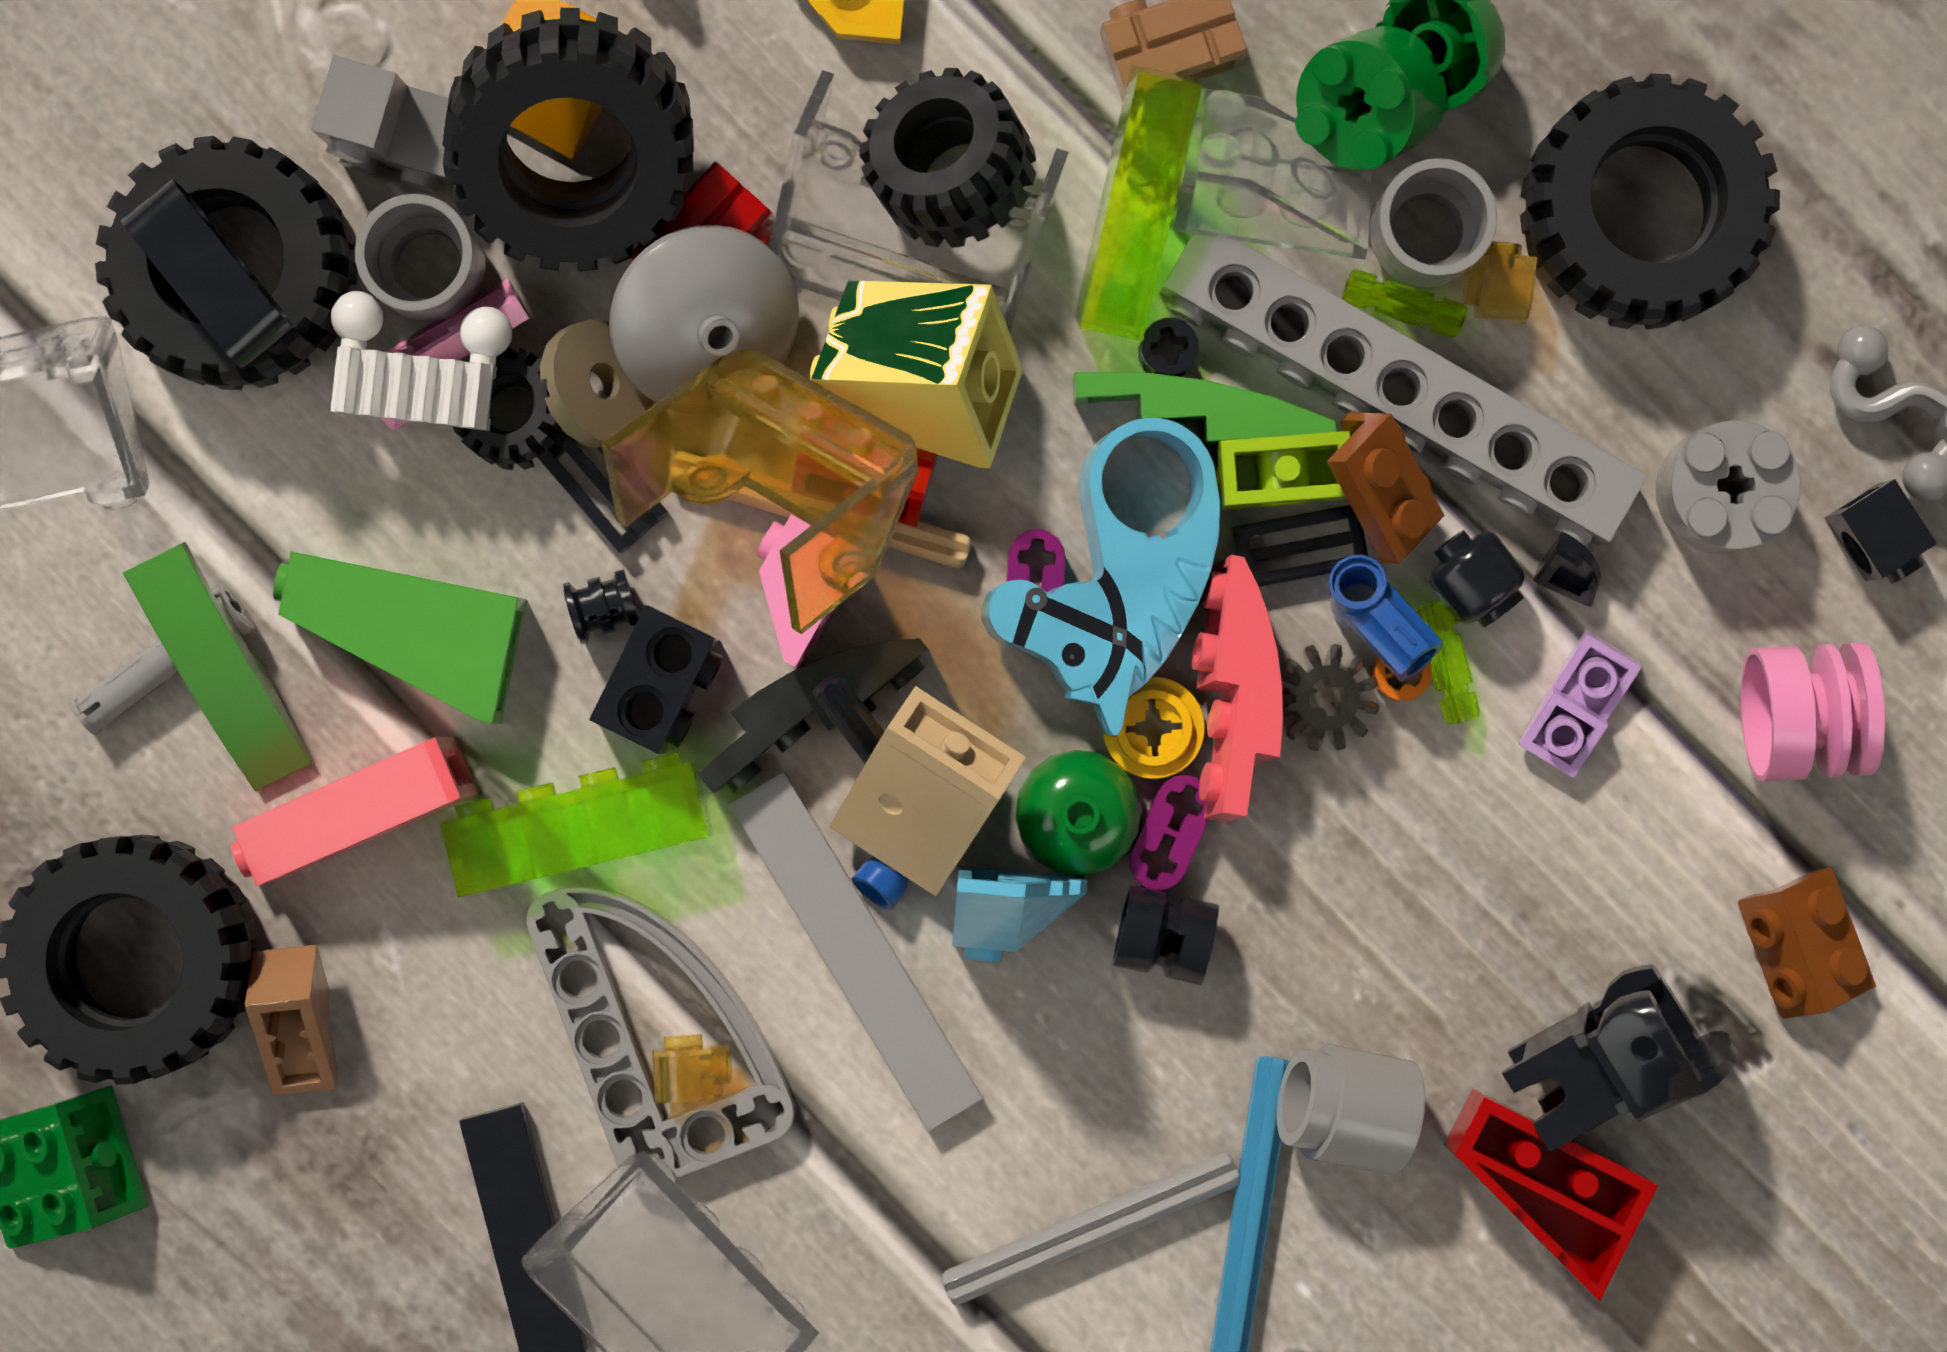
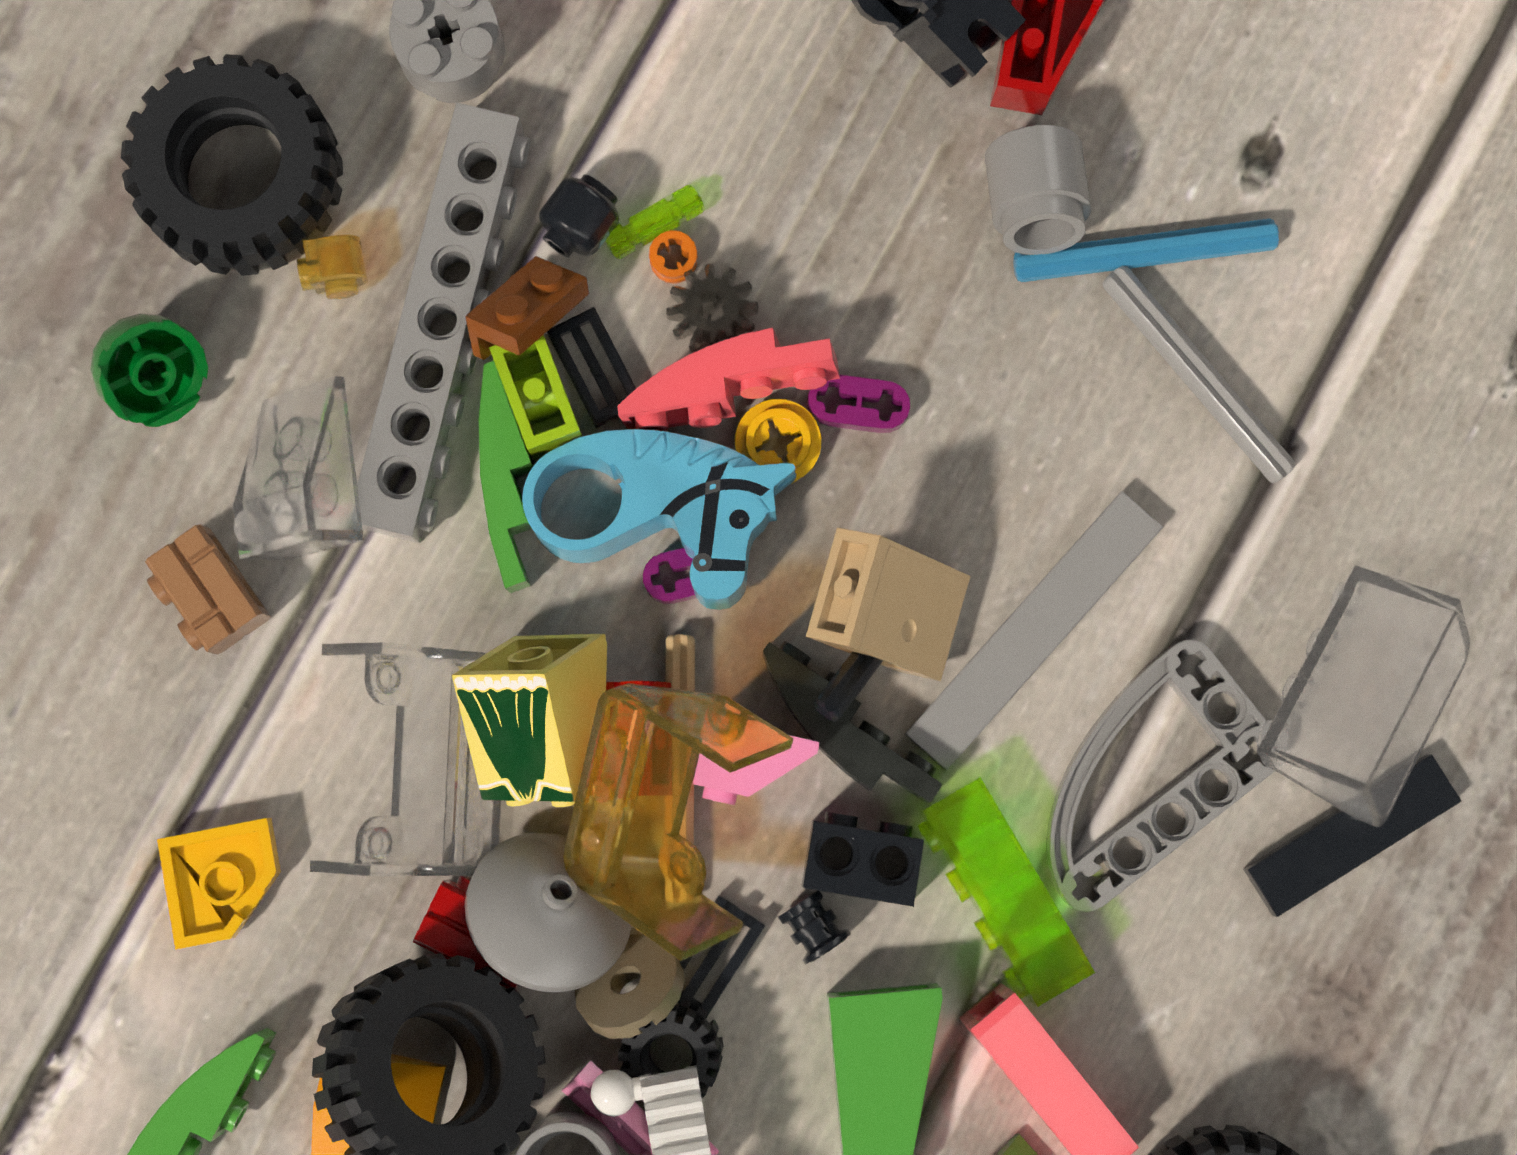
camera: 115 degrees left, 5 degrees down
medium nougat arch [245,945,338,1096] -> none
clear yellow plate [652,1034,732,1103] -> none
blue hinge [852,856,908,910] -> none
black tyre [859,68,1036,248] -> none
medium azure wedge [952,866,1088,962] -> none
green cylinder [1015,750,1142,877] -> none
clear neon green brick [1074,65,1203,342] -> none
black wheel [1113,884,1219,985] -> none
black bush [1138,318,1198,377] -> none
green brick [1295,26,1446,170] -> none
blue piece [1329,555,1443,682] -> none
clear neon green axle [1342,269,1467,338] -> none
light grey piece [1369,158,1497,287] -> none
lavender slope [1519,630,1642,778] -> none
black tile [1533,531,1601,607] -> none

